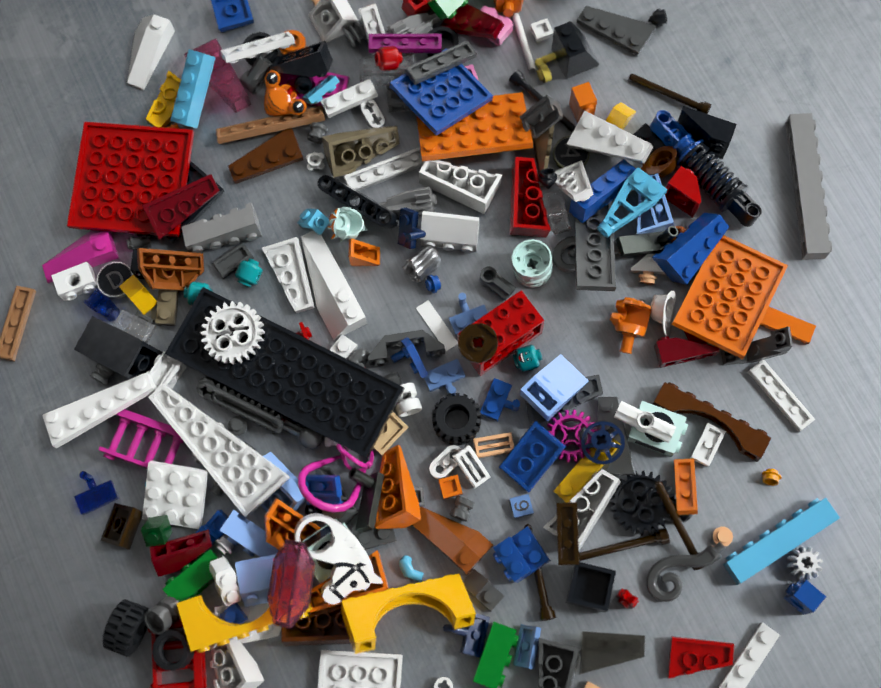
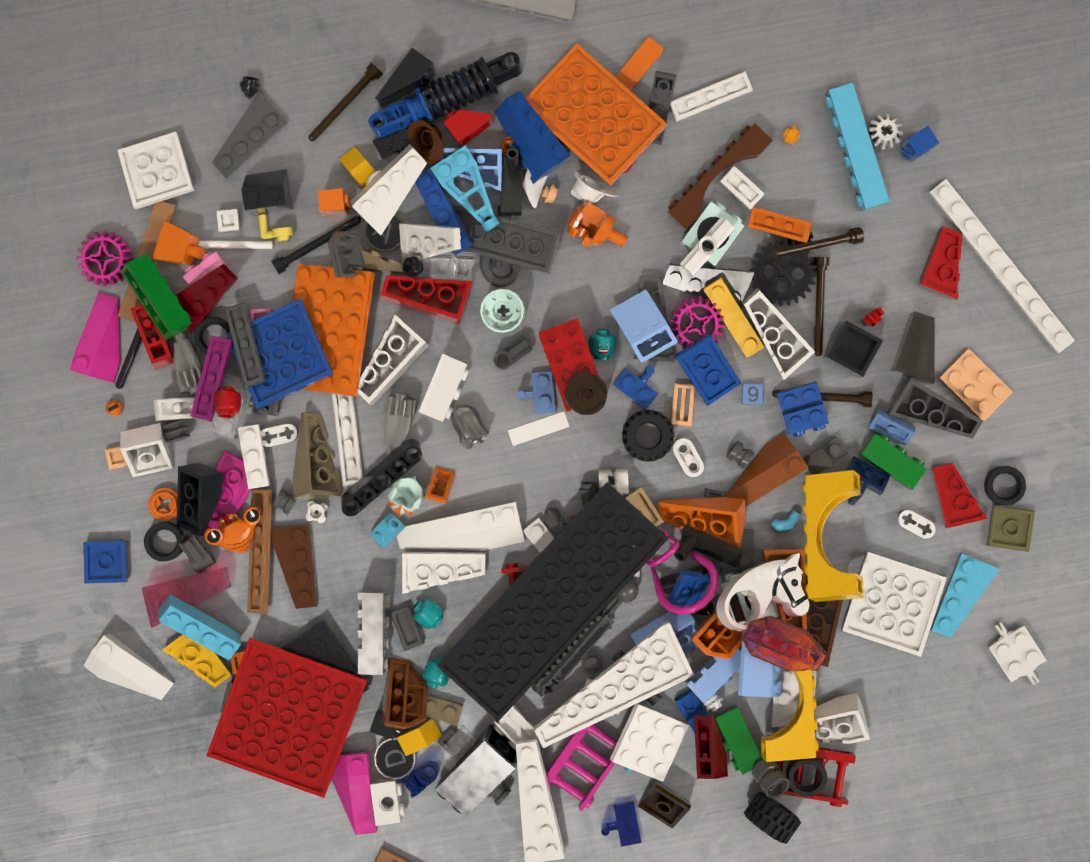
camera: 75 degrees left, 15 degrees up
dark grey pin [127,235,152,250] -> none
dark green brick [141,515,173,547] -> none
dark red wing [142,174,220,240] -> none
white gear [201,301,265,365] -> none
white brick [209,556,241,606] -> none
blue plate [219,603,248,624] -> none
white plate [220,32,295,63] -> none
black plate [294,76,312,94] -> none
medium azure plate [303,75,340,104] -> none
dark grey slope [368,330,445,367] -> none
blue plate [390,337,429,378] -> none
dark blue plate [398,207,426,249] -> none
medium blue plate [424,359,465,396] -> none
blue plate [425,275,441,294] -> none
orange plate [438,474,463,499] -> none
white tile [452,445,490,488] -> none
dark brown plate [556,502,580,565] -> none
dark blue wheel [581,421,625,465] -> none
dark grey plant [646,542,726,602] -> none
dark red slope [654,336,719,368] -> none
light nougat plate [712,526,733,547] -> none

